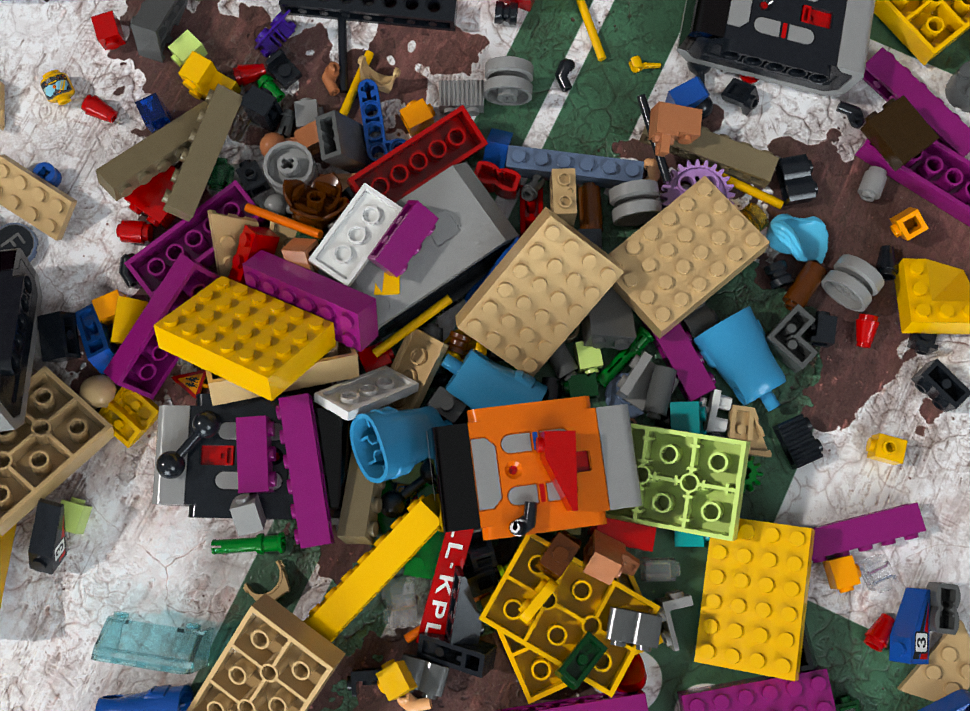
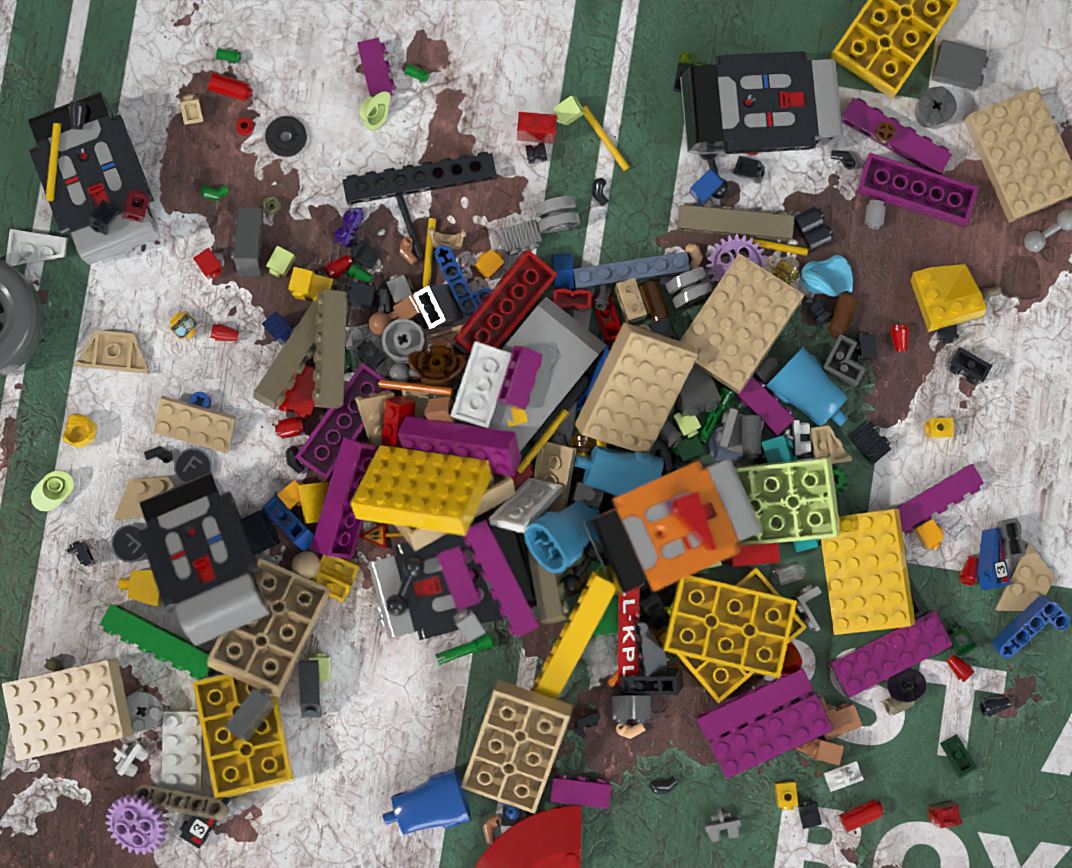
camera: 25 degrees left, 5 degrees up
clear light blue windscreen [91,611,214,674] -> none
tan helmet [243,559,291,601] -> none
yellow brick [376,659,418,701] -> none
black arm [509,501,538,537] -> none
yellow plate [518,578,559,624] -> none
reddish brown torso [534,530,581,581] -> none
dark green slope [554,631,608,690] -> none
nougat hinge [583,529,640,585] -> none
dark grey brick [605,606,663,652] -> none
yellow hand [629,56,661,73] -> none
black bar [637,94,672,183] -> none
nougat hinge [648,101,702,157] -> none
light grey wheel [821,254,884,312] -> none
dark brown brick [860,95,940,172] -> none
black cone [875,245,898,281] -> none
light orange brick [890,207,929,241] -> none
none -> reddish brown wheel [874,122,896,144]

